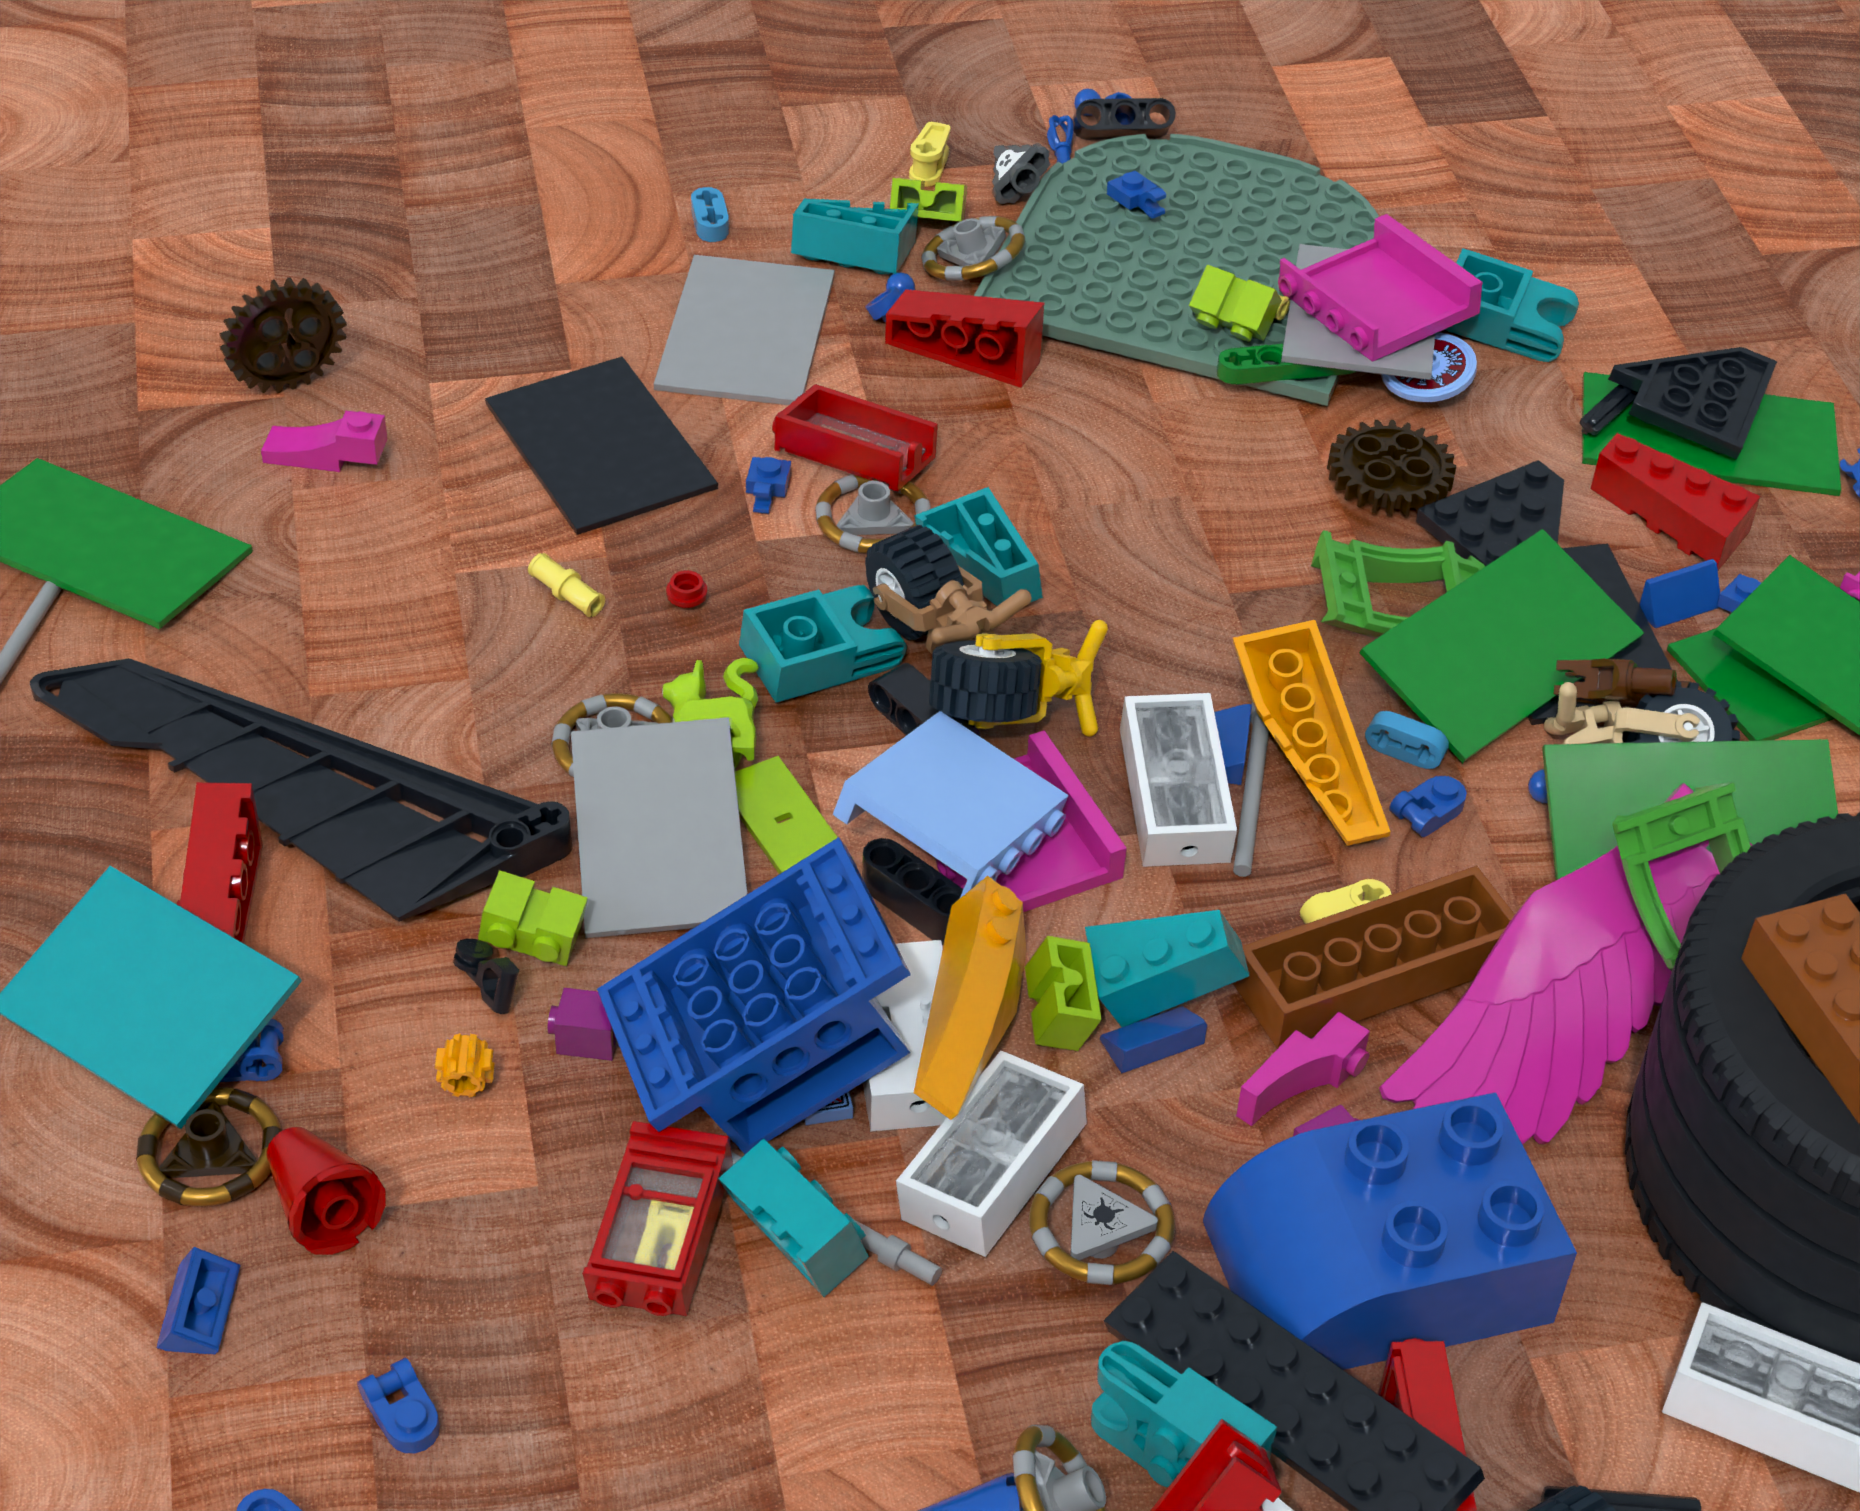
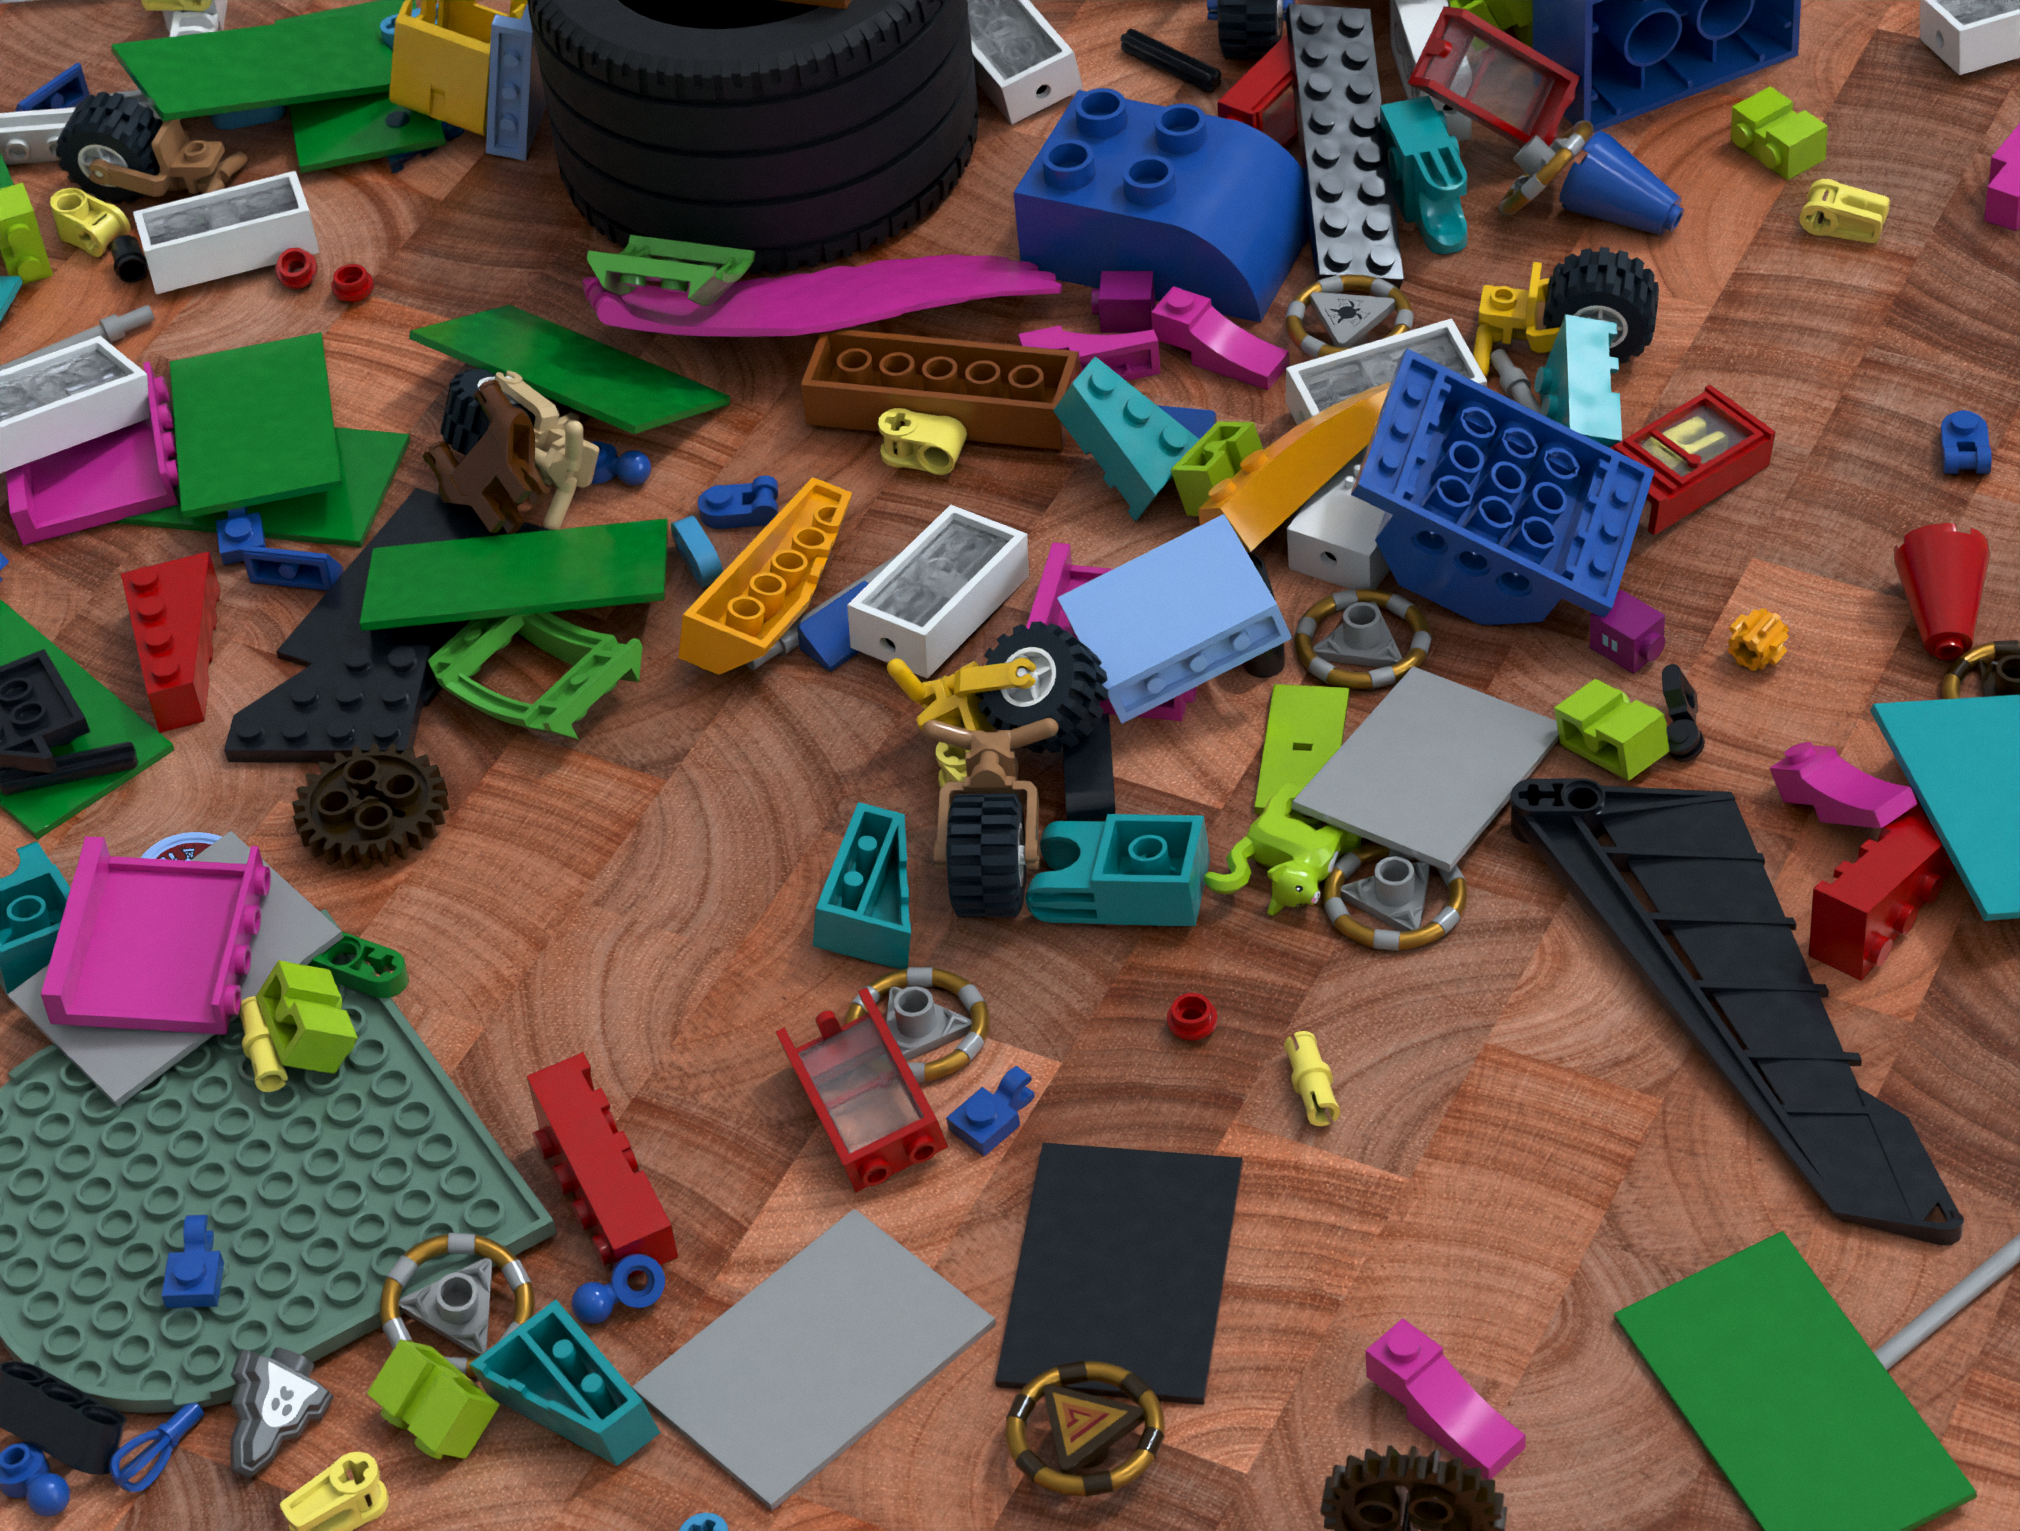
camera: 135 degrees left, 0 degrees up
none -> piece [1005,1361,1165,1497]
none -> dark pink slope [1151,286,1290,390]
none -> piece [1473,247,1659,378]
none -> dark pink slope [1769,742,1917,828]

